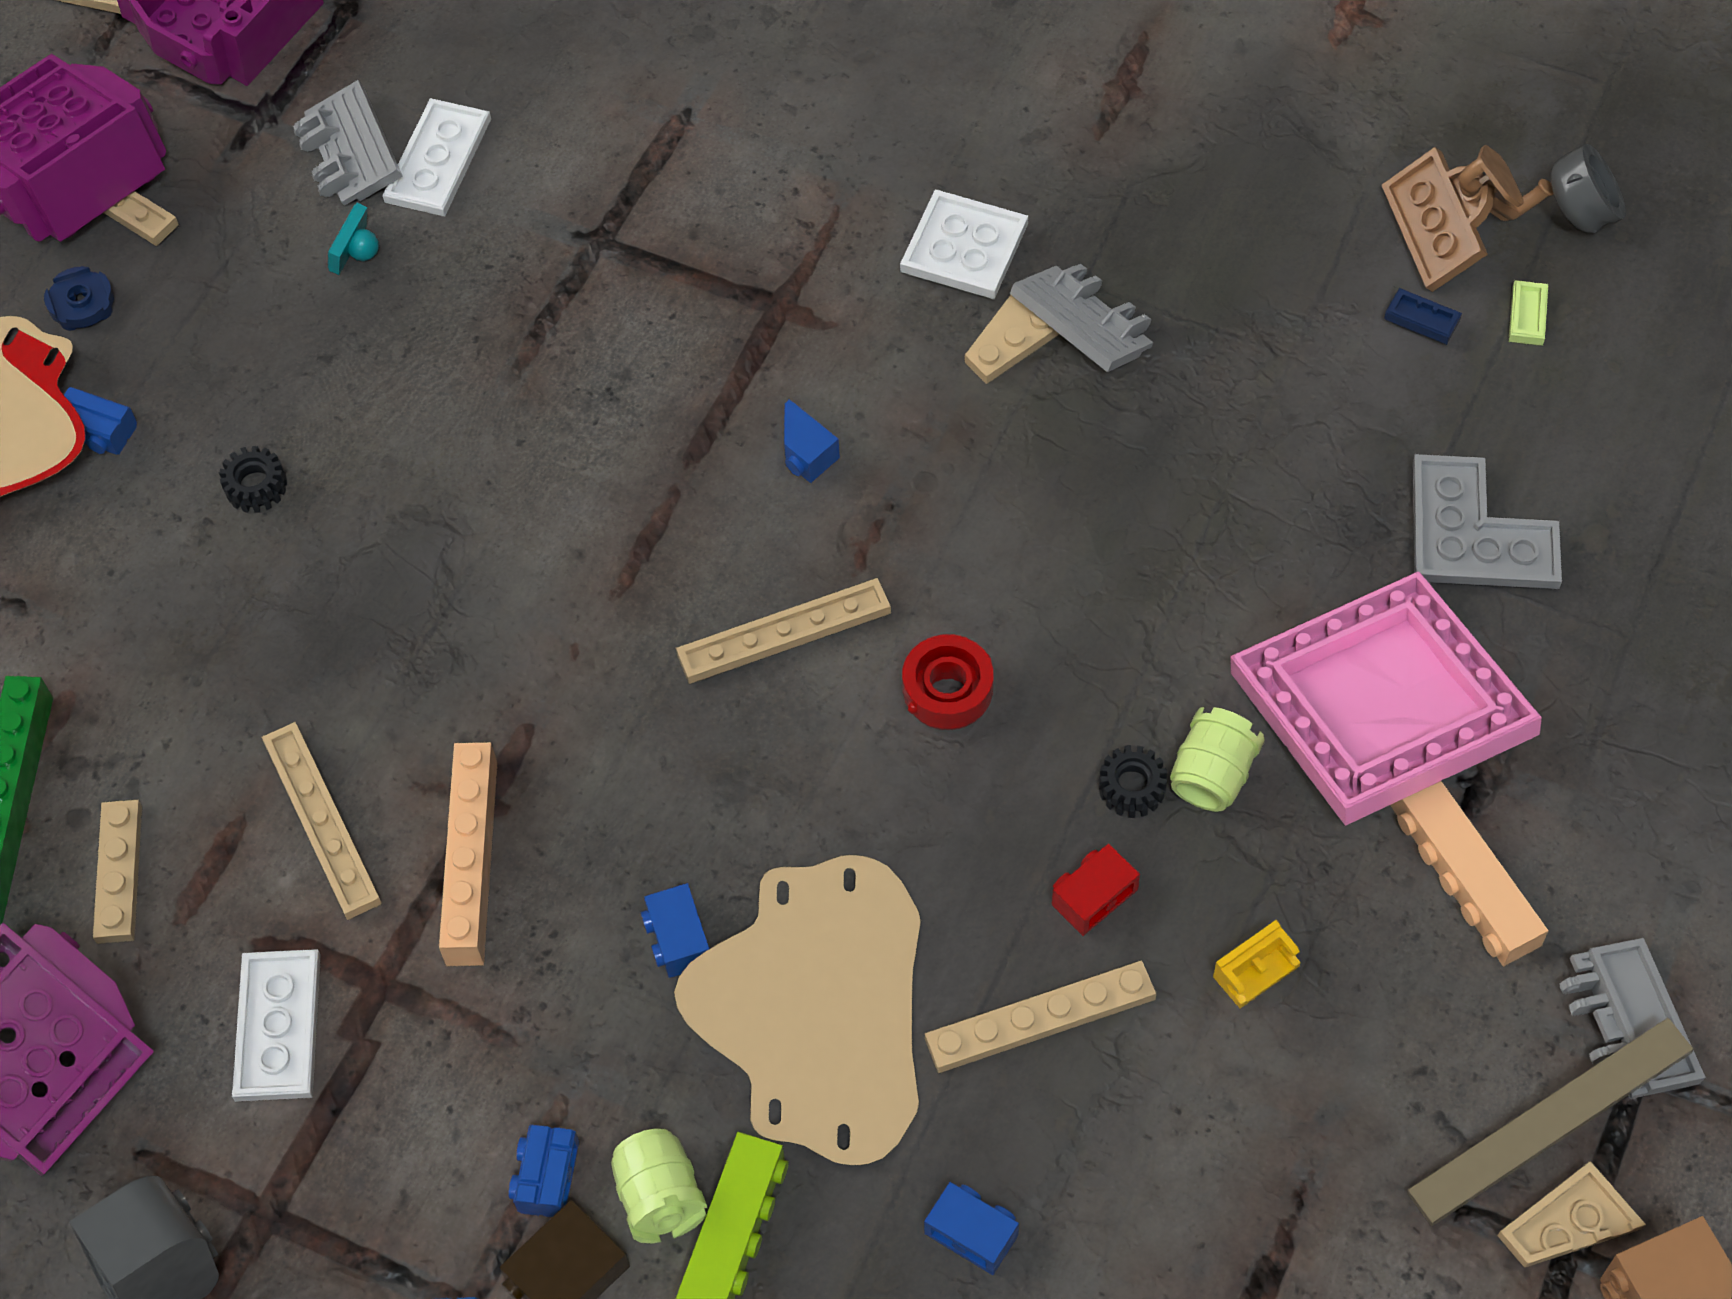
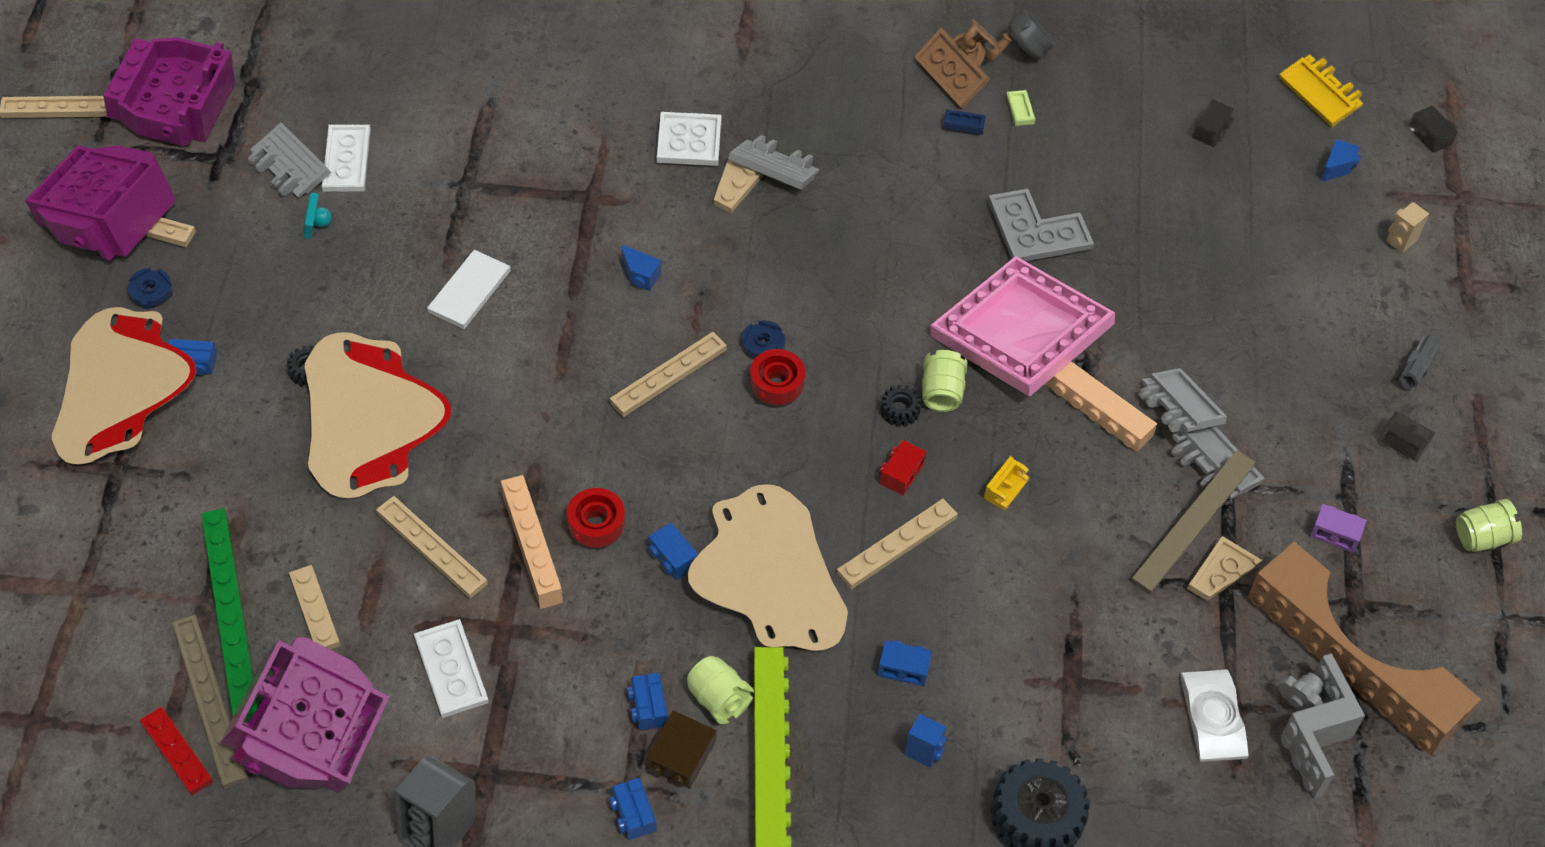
camera: 25 degrees left, 5 degrees down
none -> tan piece [305,333,452,498]
none -> white tile [427,250,511,329]
none -> red piece [567,488,625,548]
none -> dark blue plate [742,320,786,358]
none -> light grey hinge [1138,368,1227,432]

